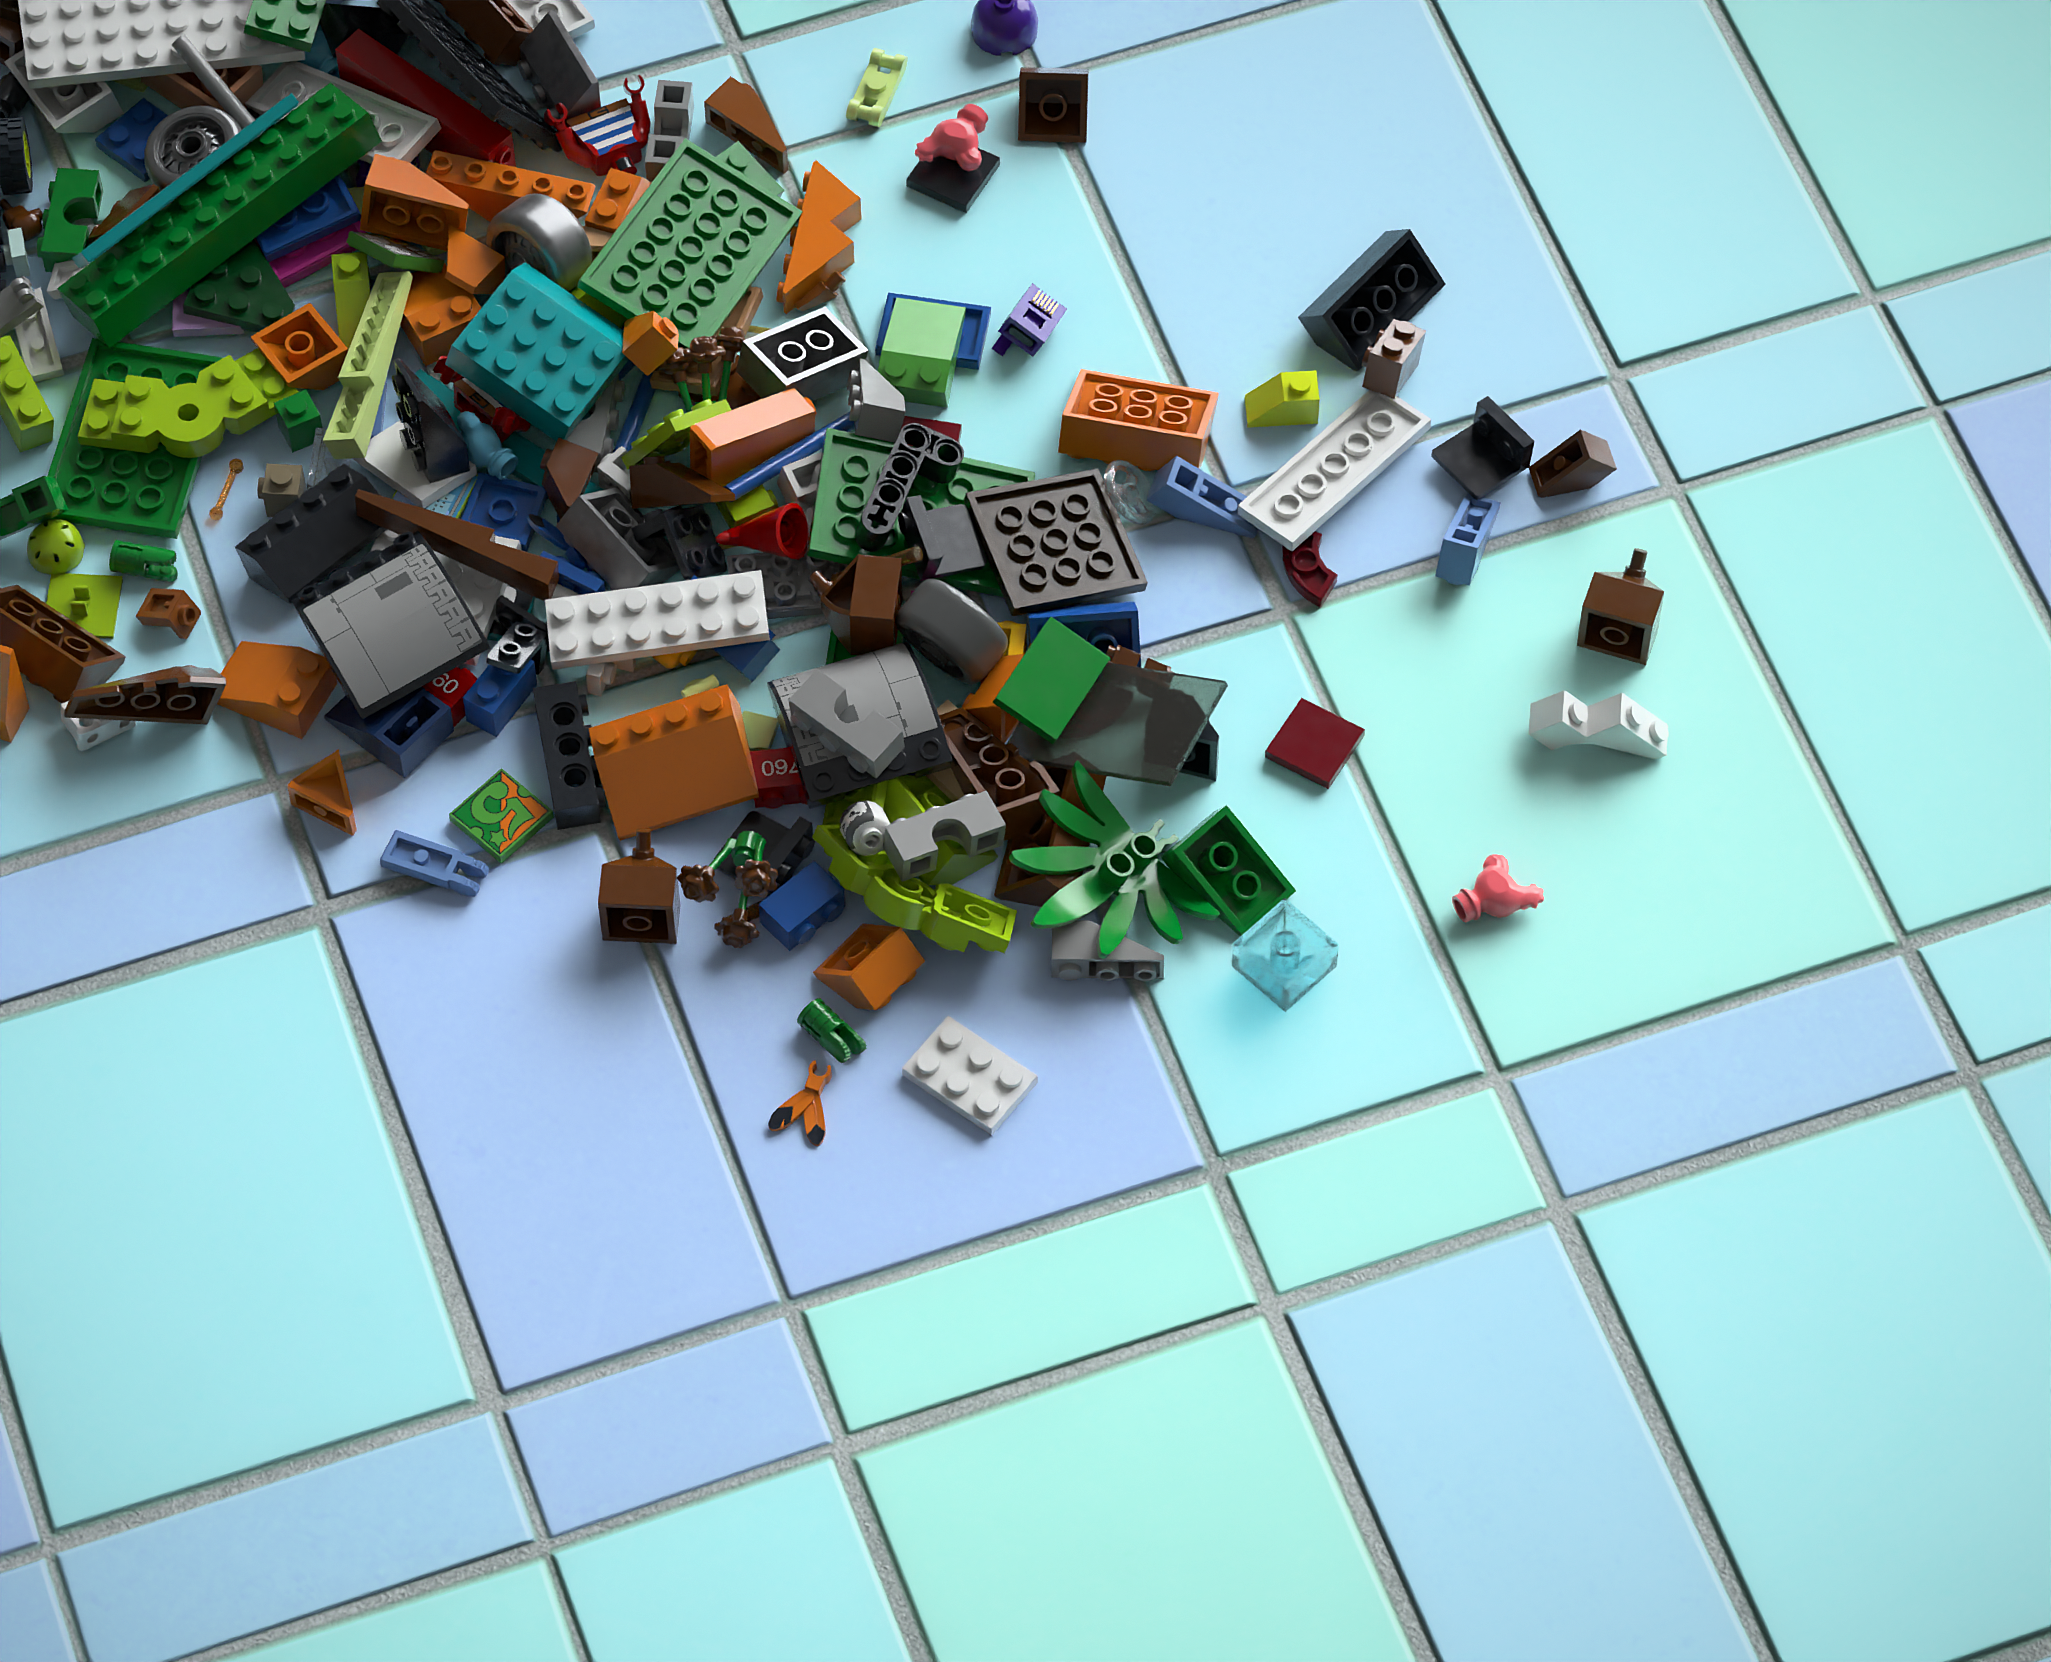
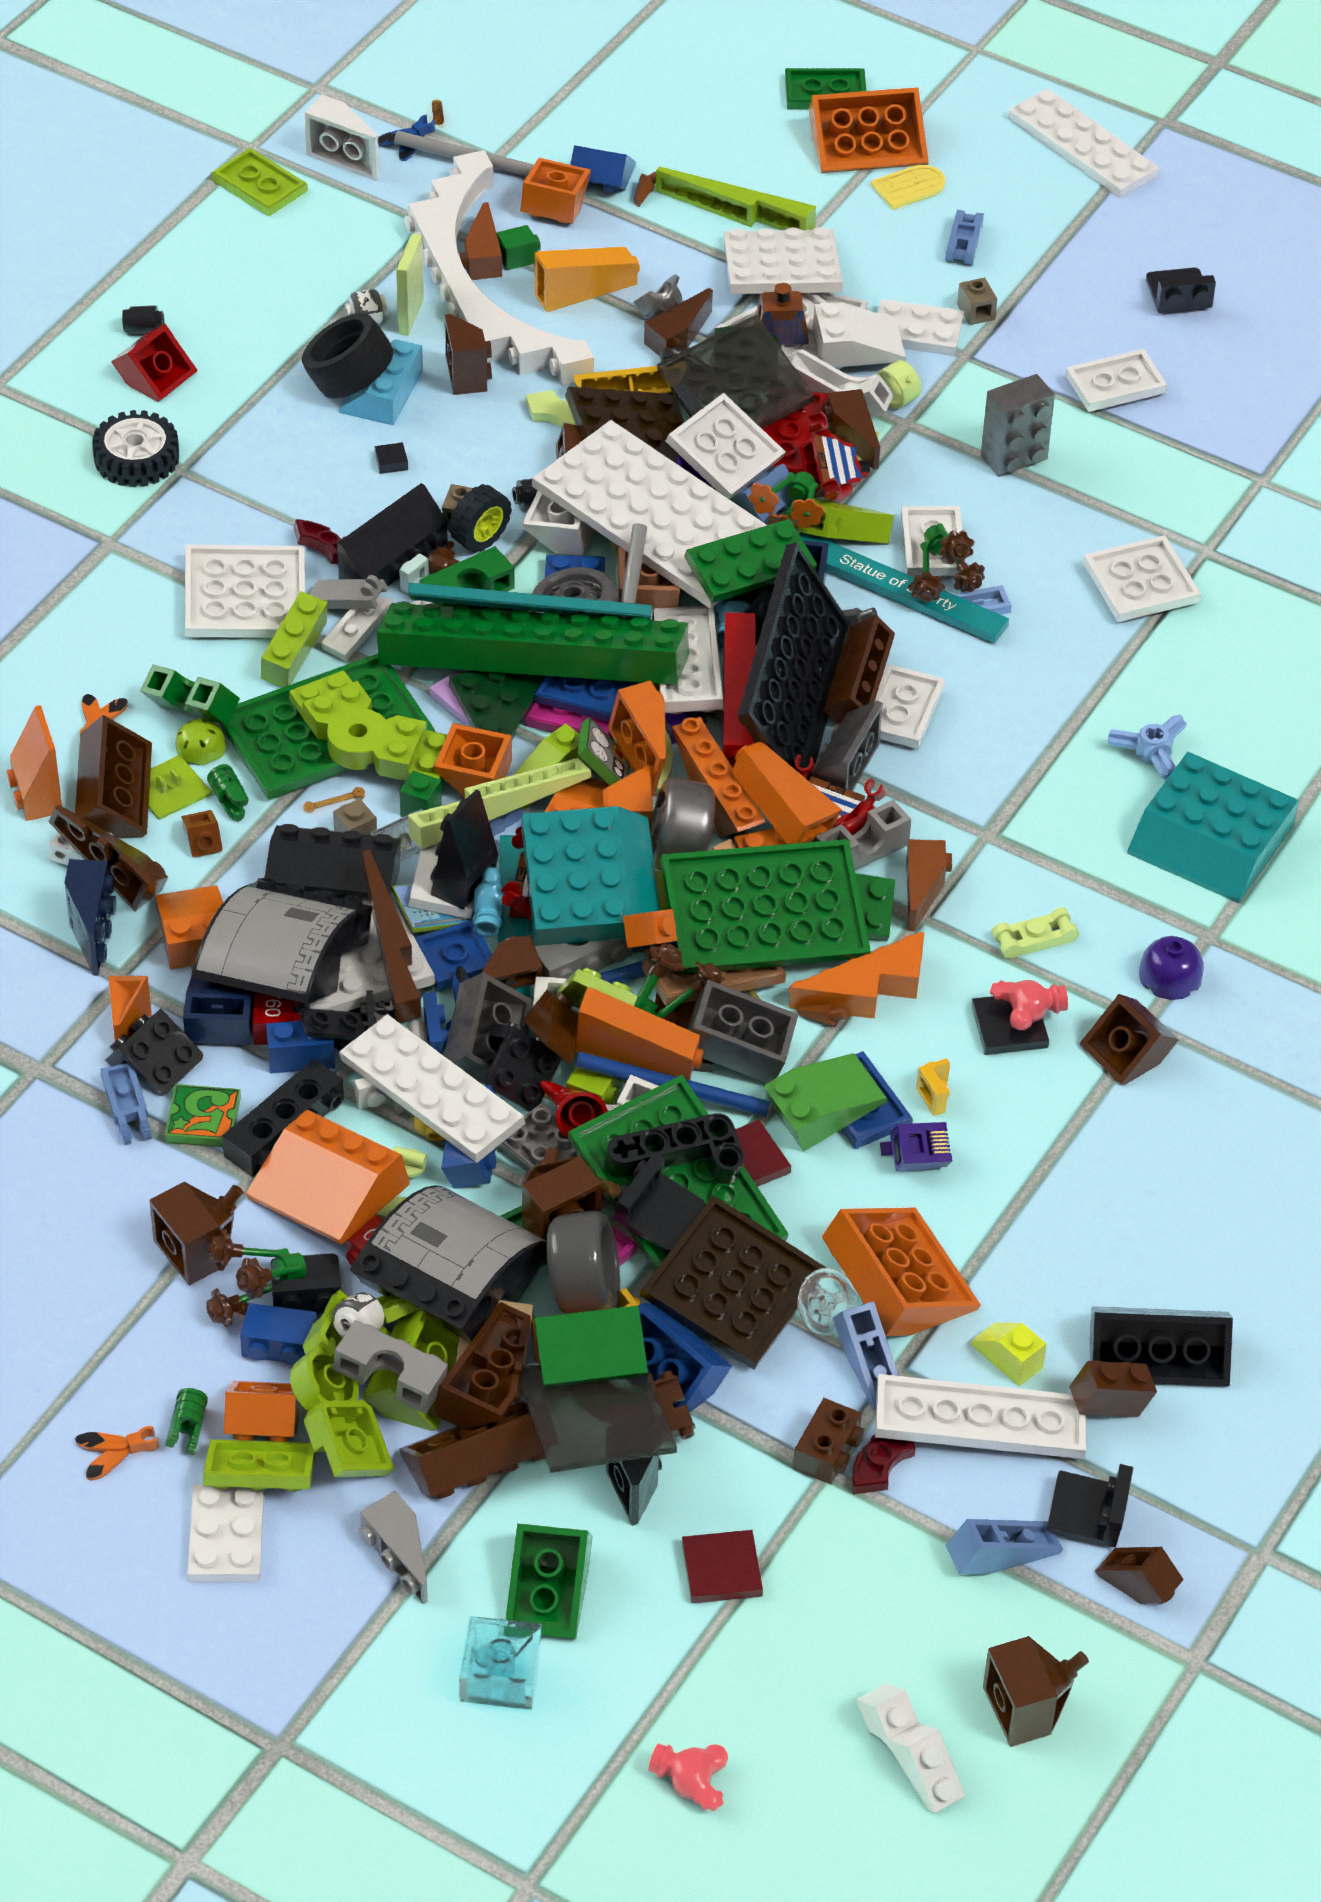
camera: 50 degrees right, 10 degrees down
light grey arch [788,669,905,778] -> none
light grey slope [847,358,906,443] -> none
green plant [1009,760,1220,959] -> none
none -> dark blue slope [64,859,117,976]
none -> black bracket [105,1008,203,1096]
none -> lime plate [203,1439,316,1492]
none -> orange slope [731,742,842,844]
none -> reddish brown brick [793,1397,864,1484]
none -> yellow bracket [916,1058,950,1116]

